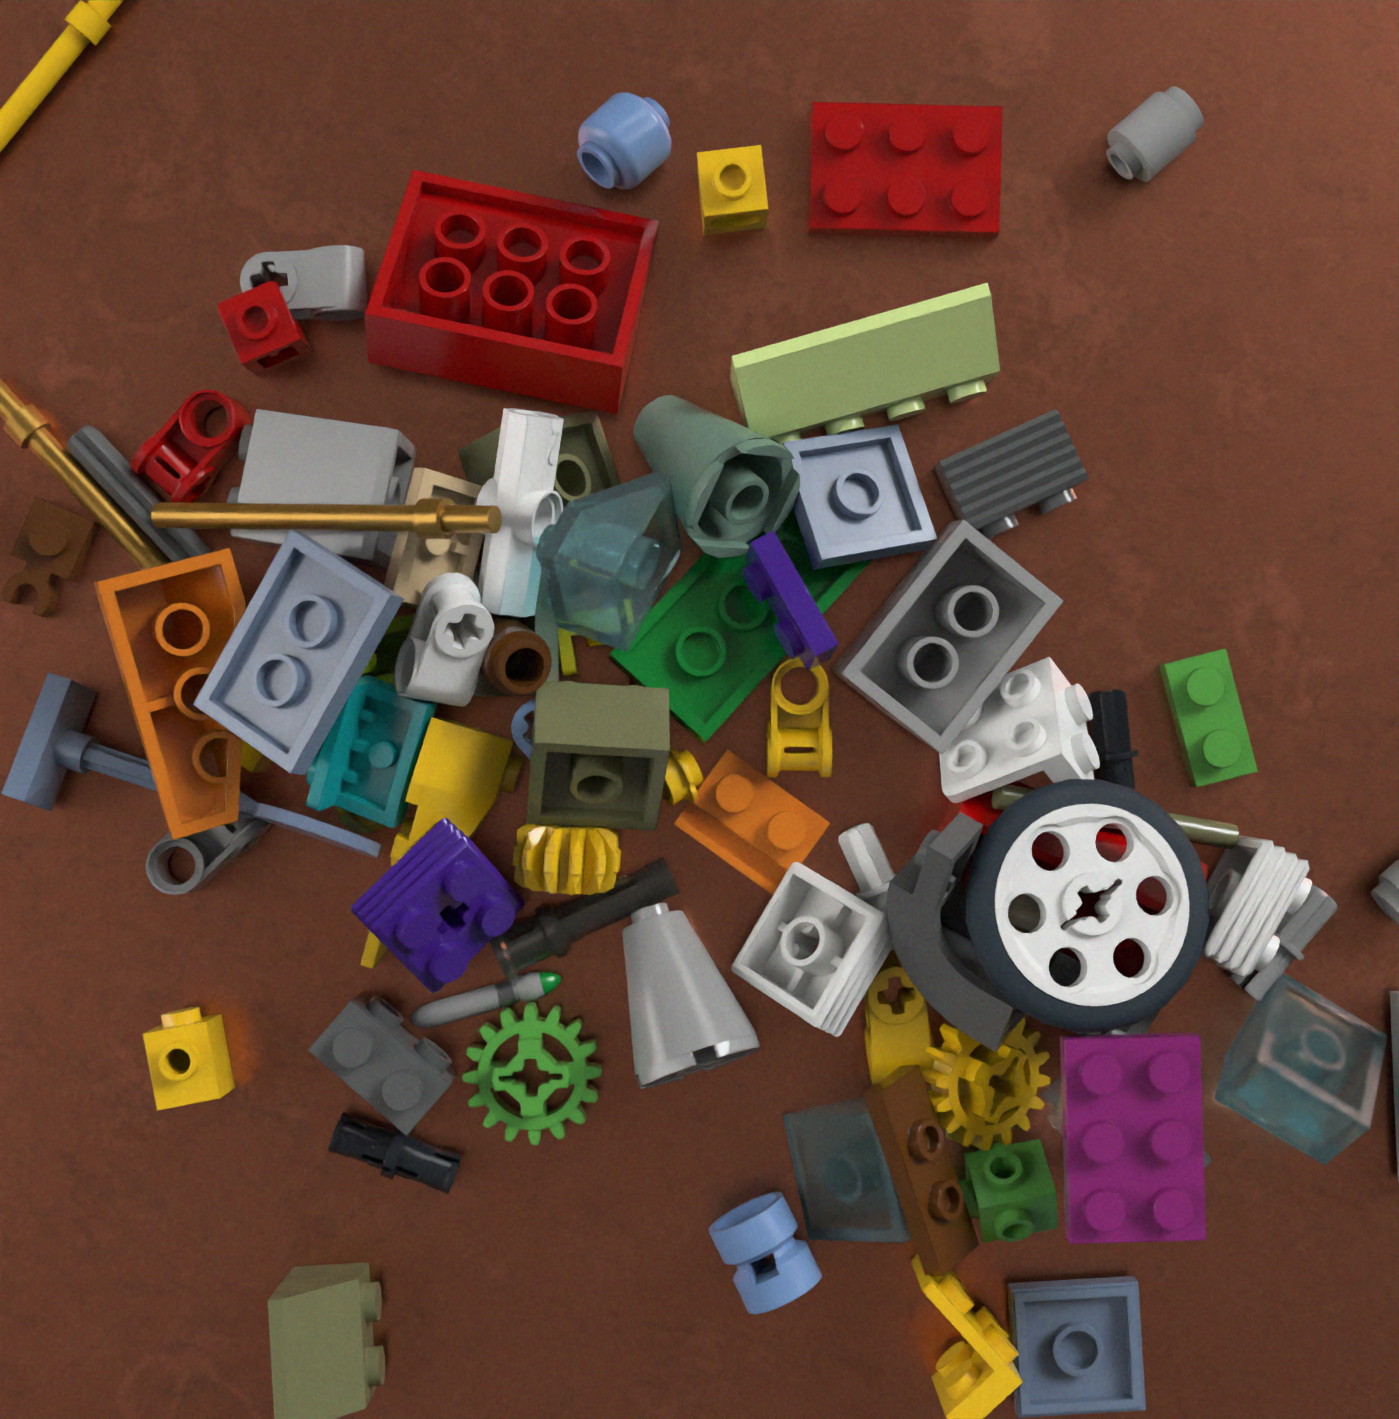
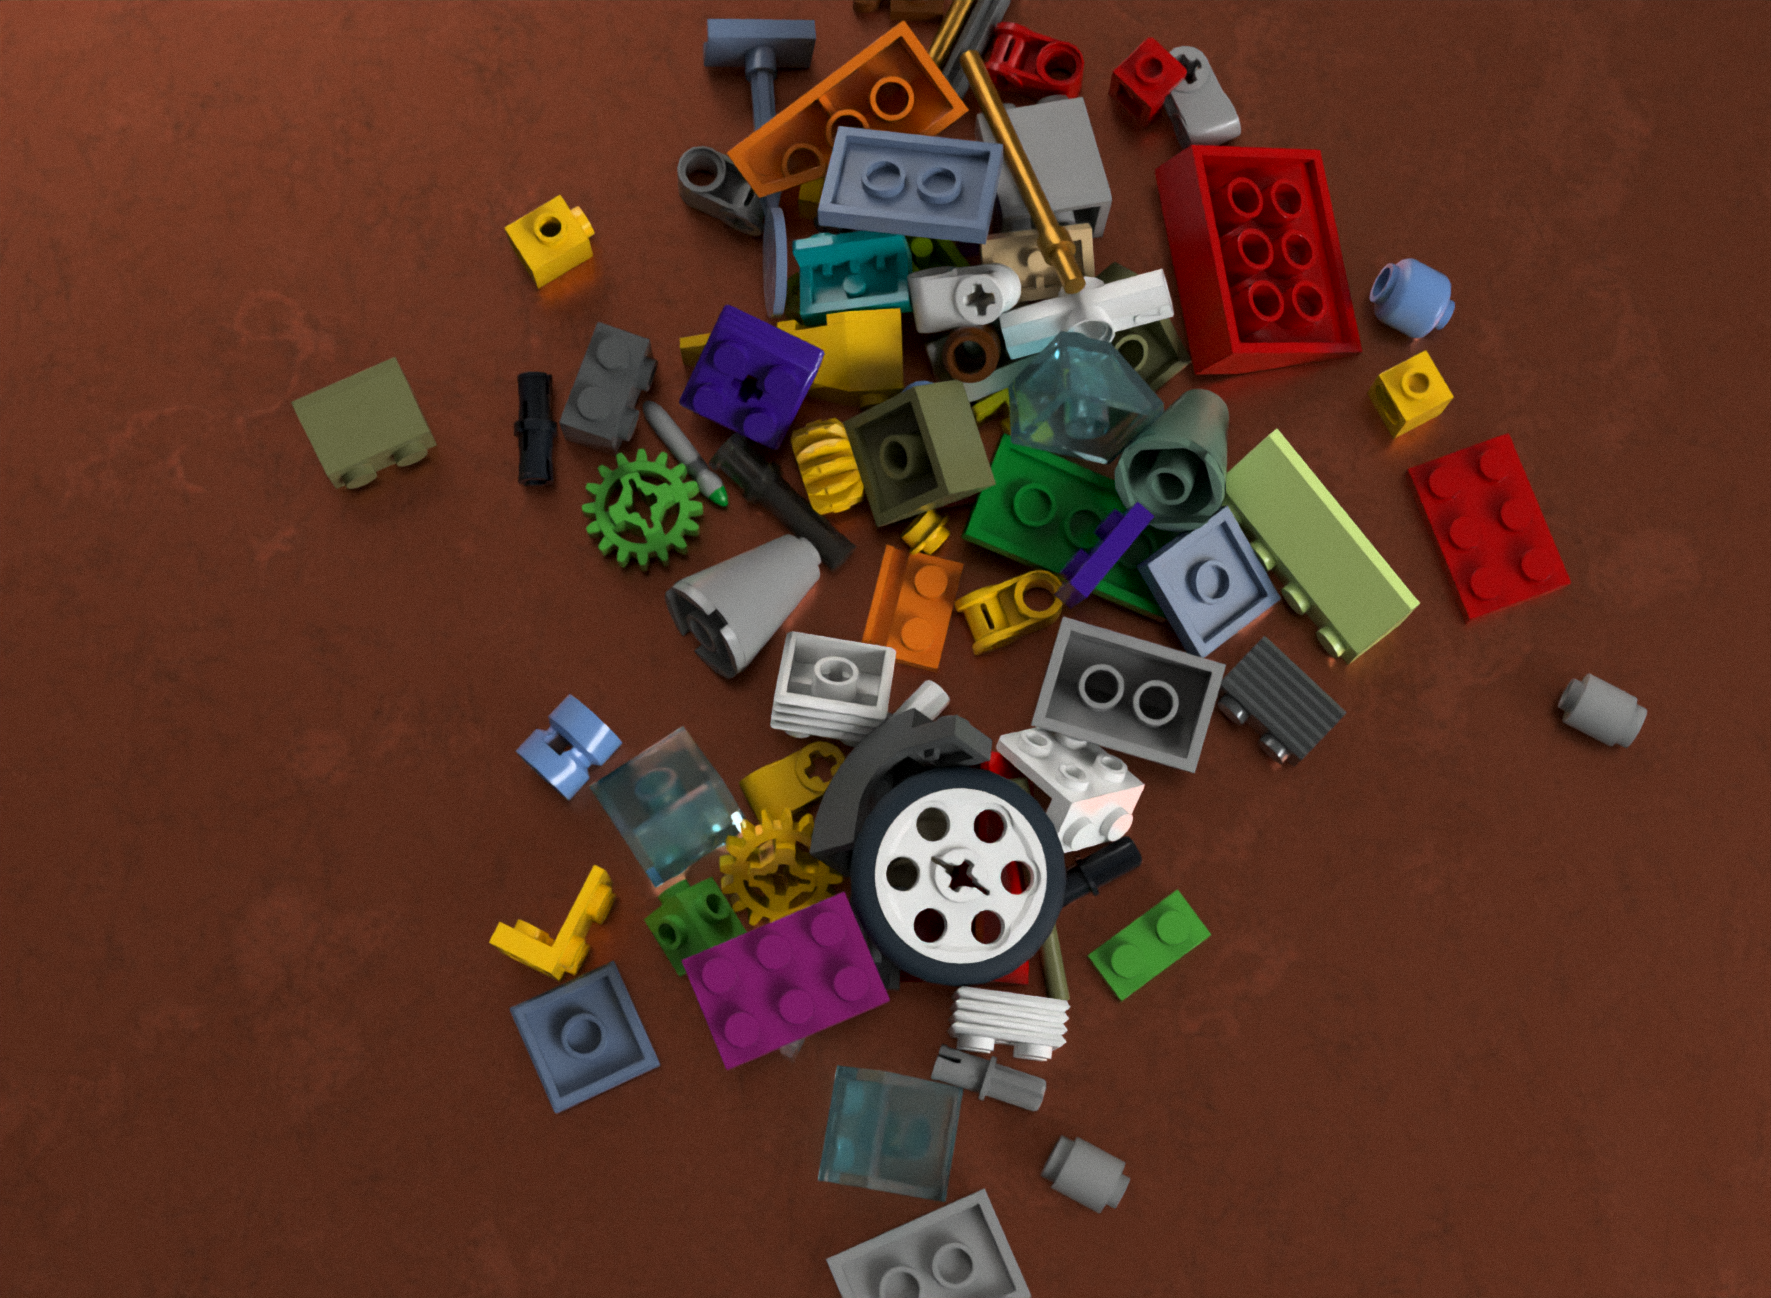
camera: 65 degrees right, 10 degrees down
reddish brown plate [863,1065,980,1276] -> none

